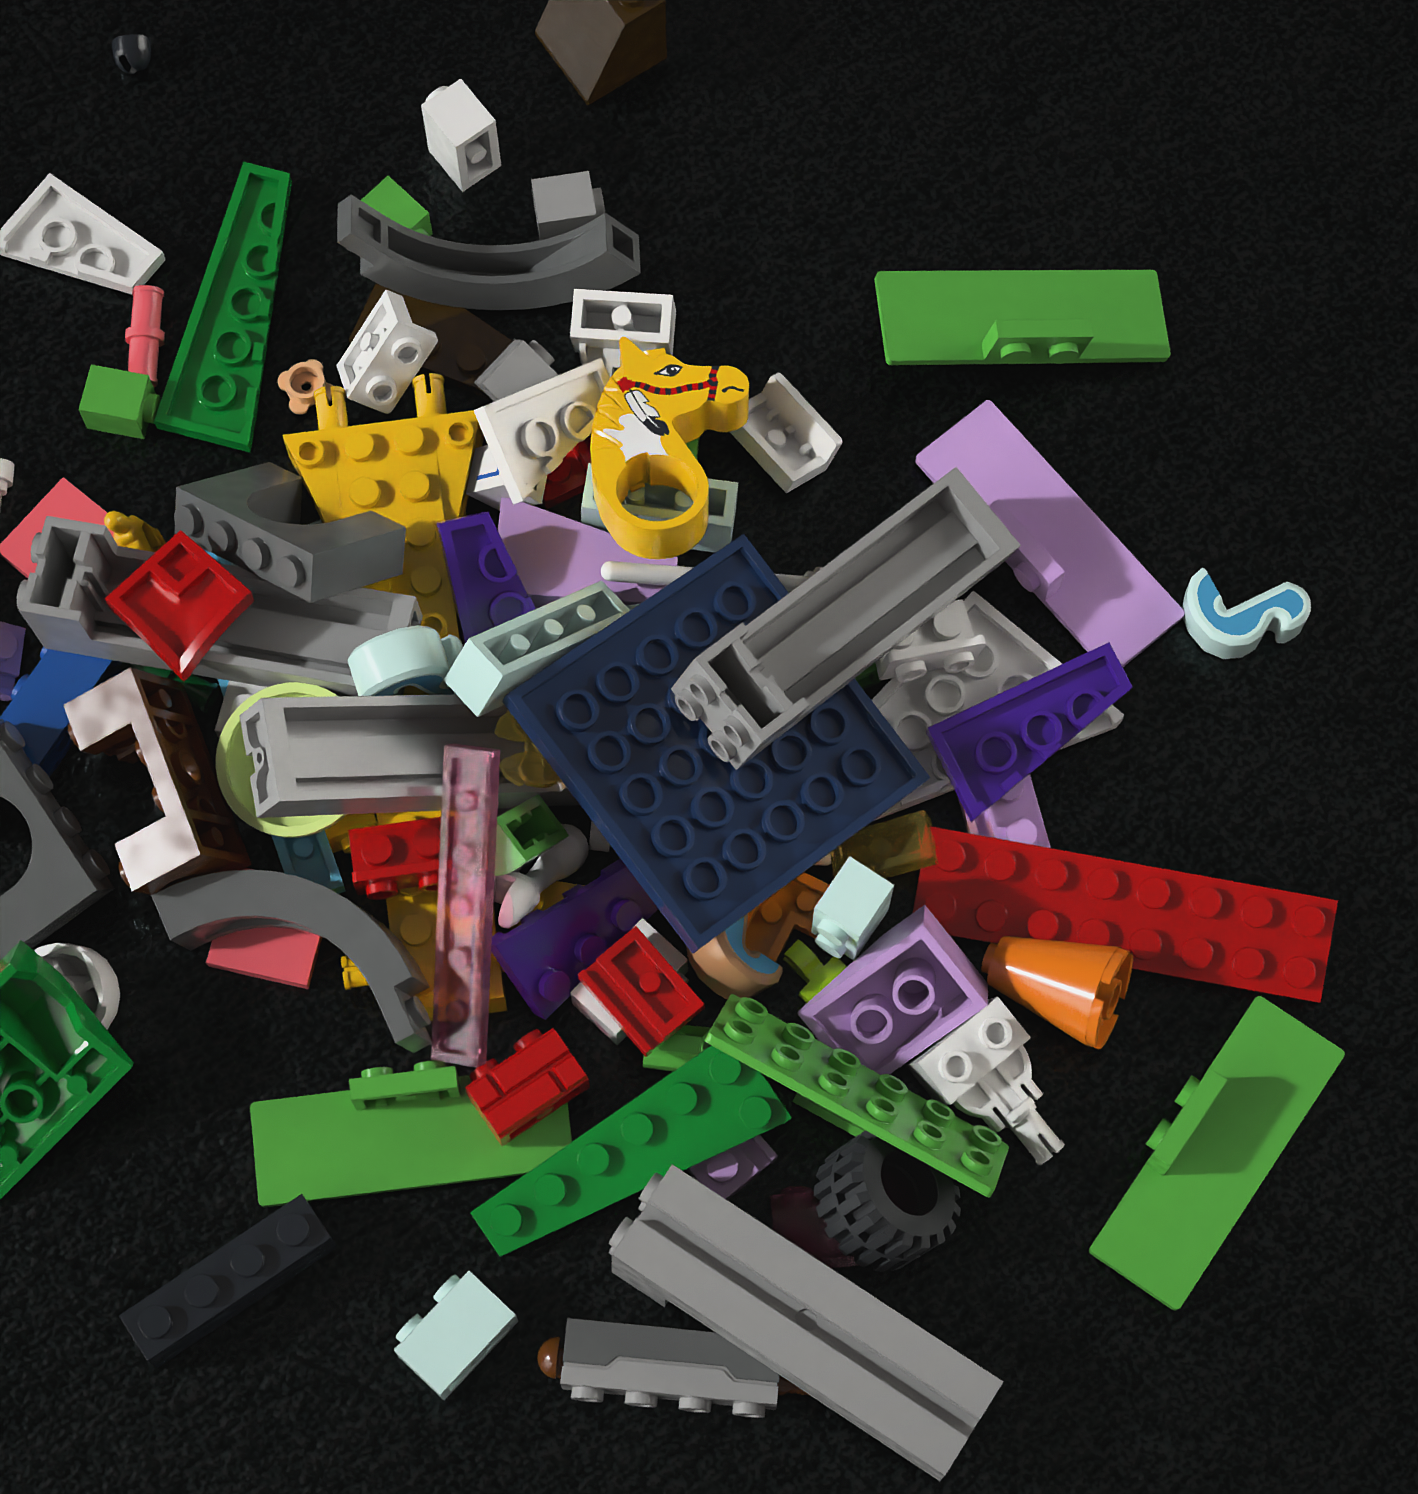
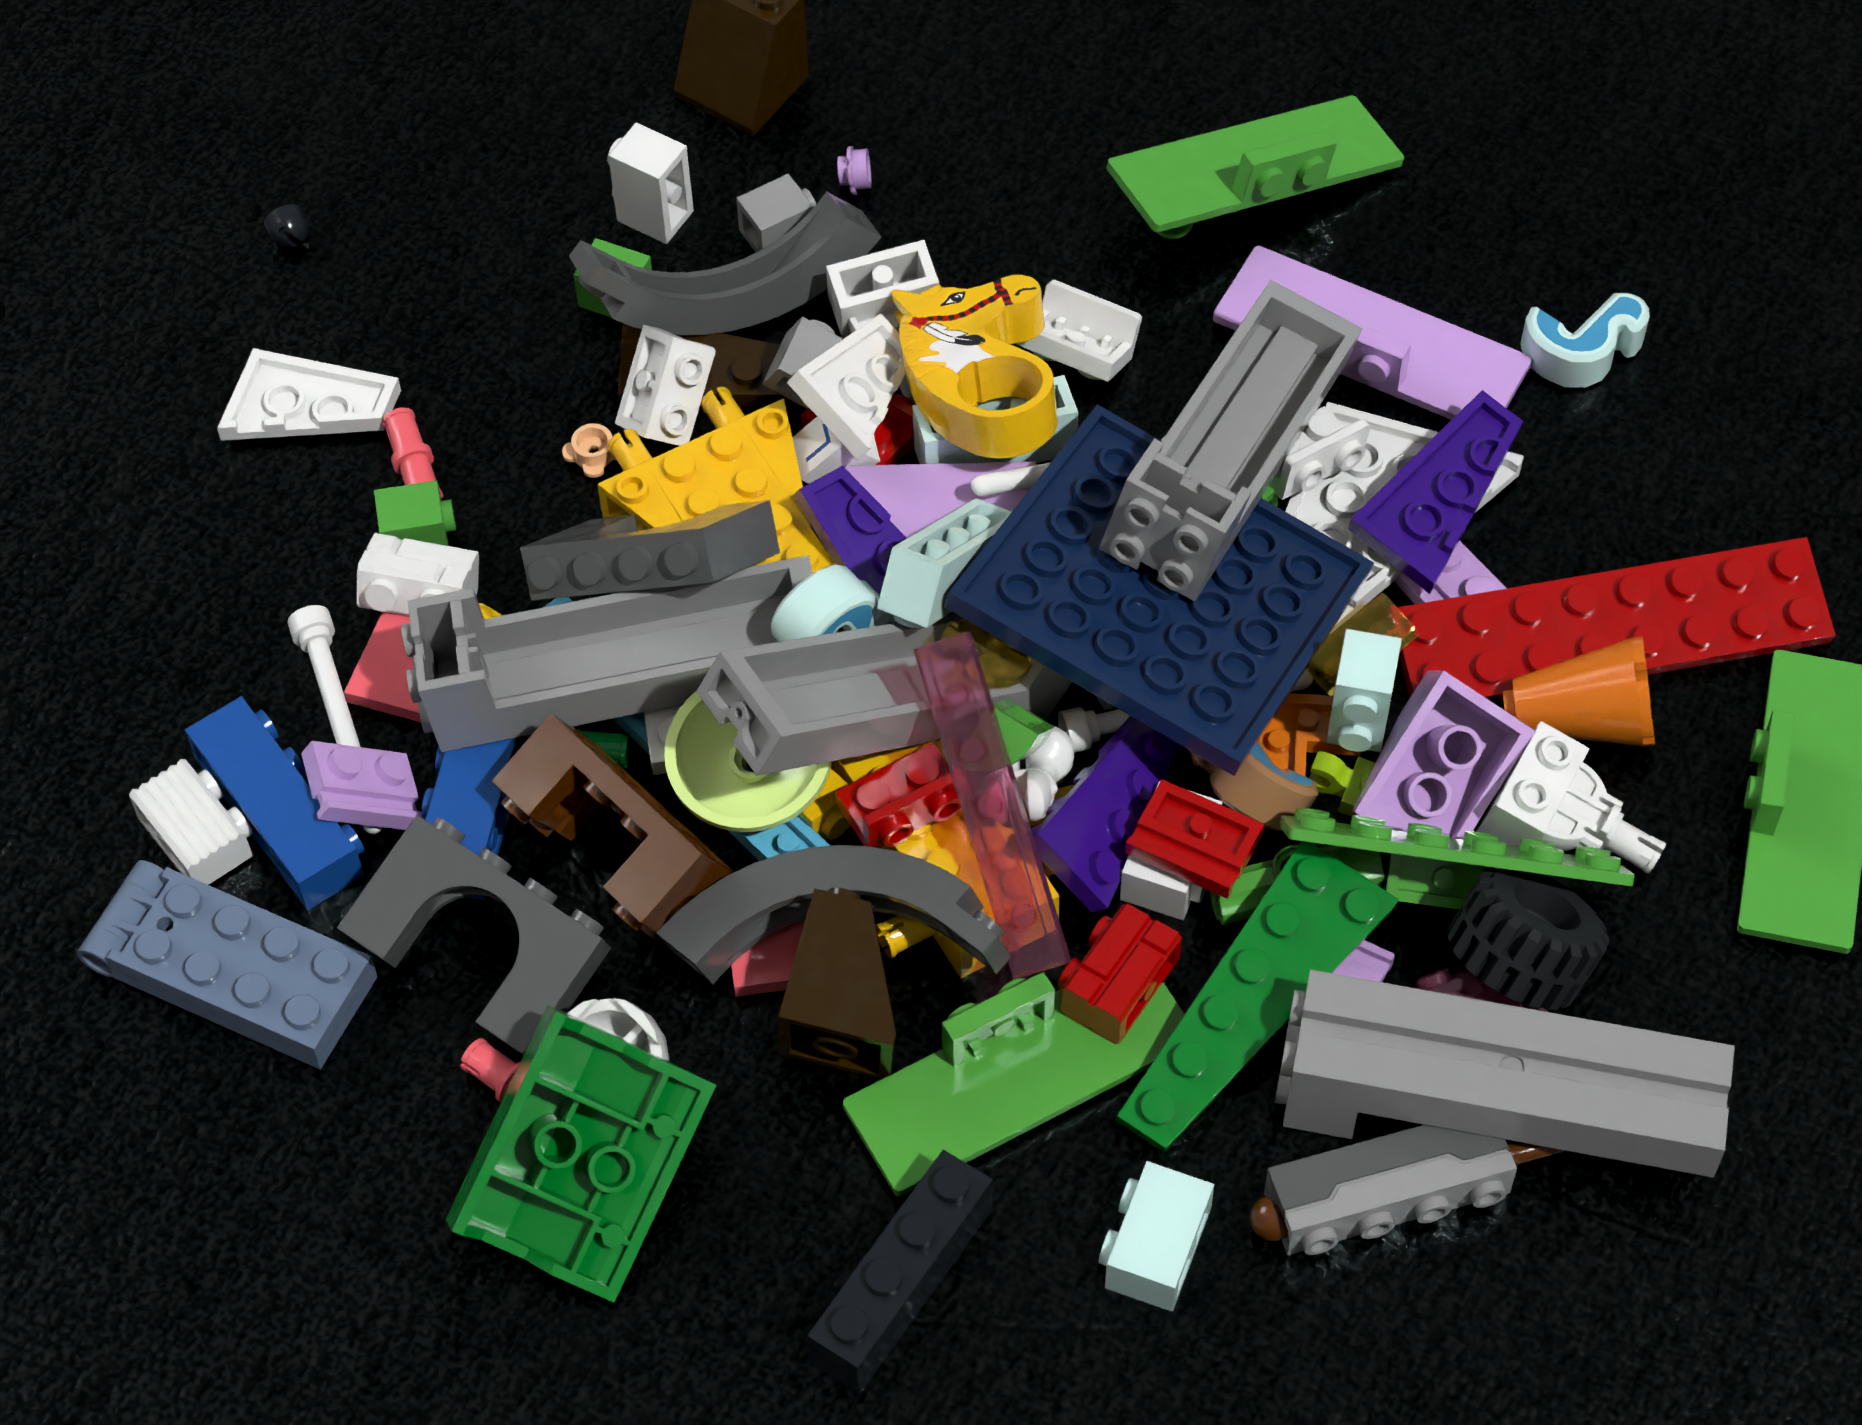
camera: 20 degrees left, 15 degrees down
red plate [104,530,255,681] -> none
green wing [154,162,292,452] -> none
none -> white brick [357,533,479,616]
none -> dark brown slope [778,888,896,1080]
none -> lavender plate [837,146,871,195]

